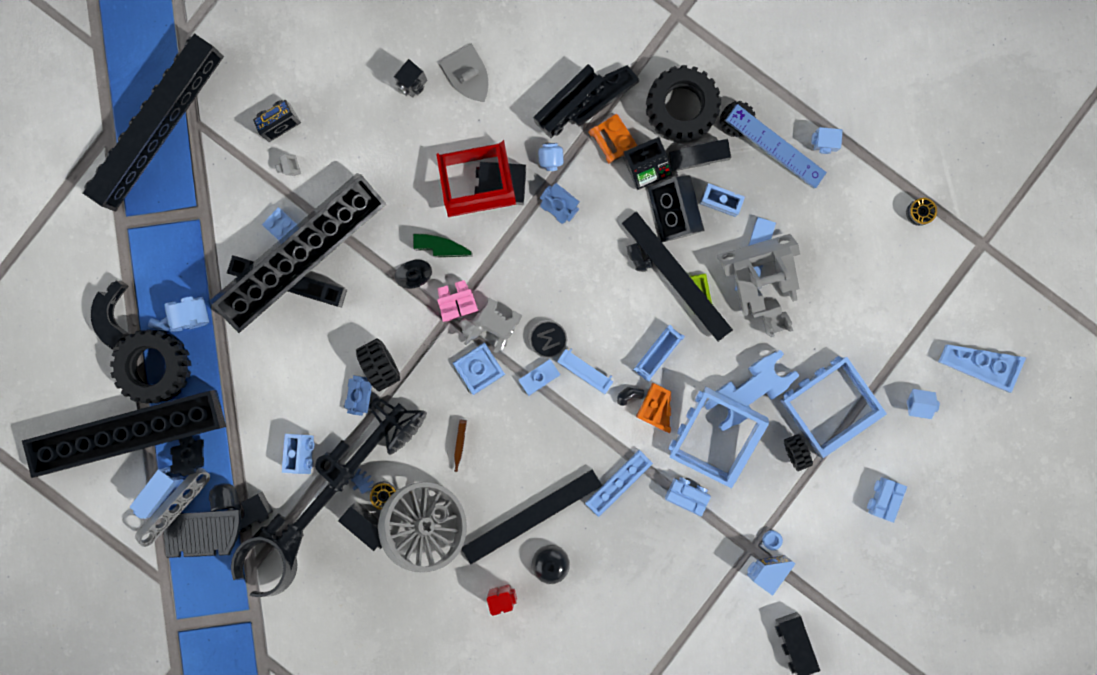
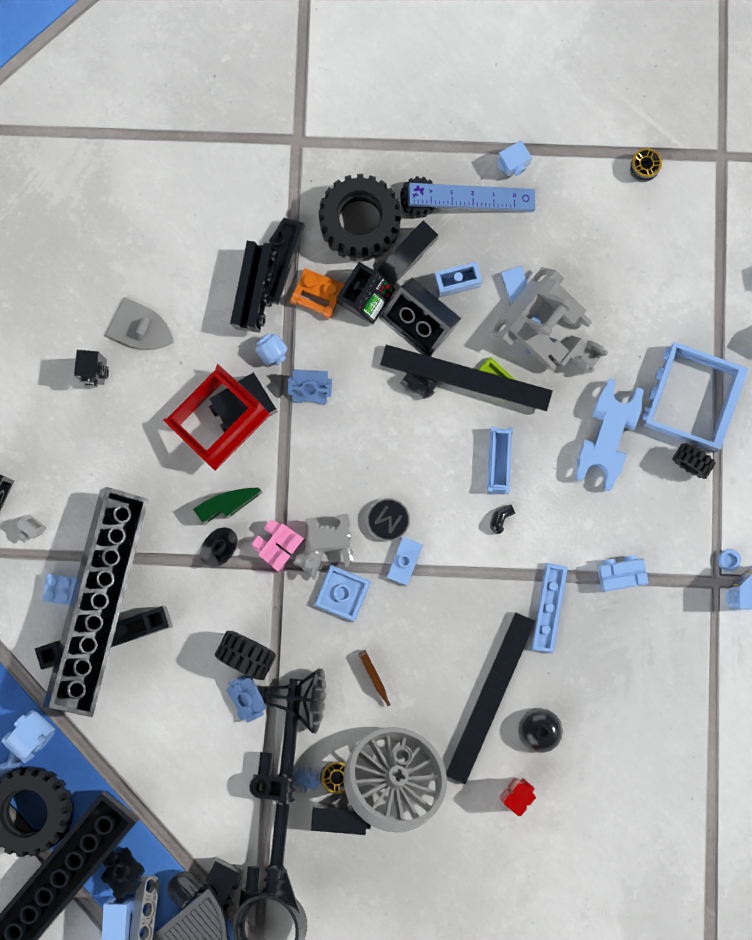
camera: 35 degrees left, 5 degrees down
light blue brick [282,434,315,474] -> none
light blue container [557,348,613,394] -> none
orange wing [636,383,671,434] -> none
light blue window [668,386,769,488] -> none

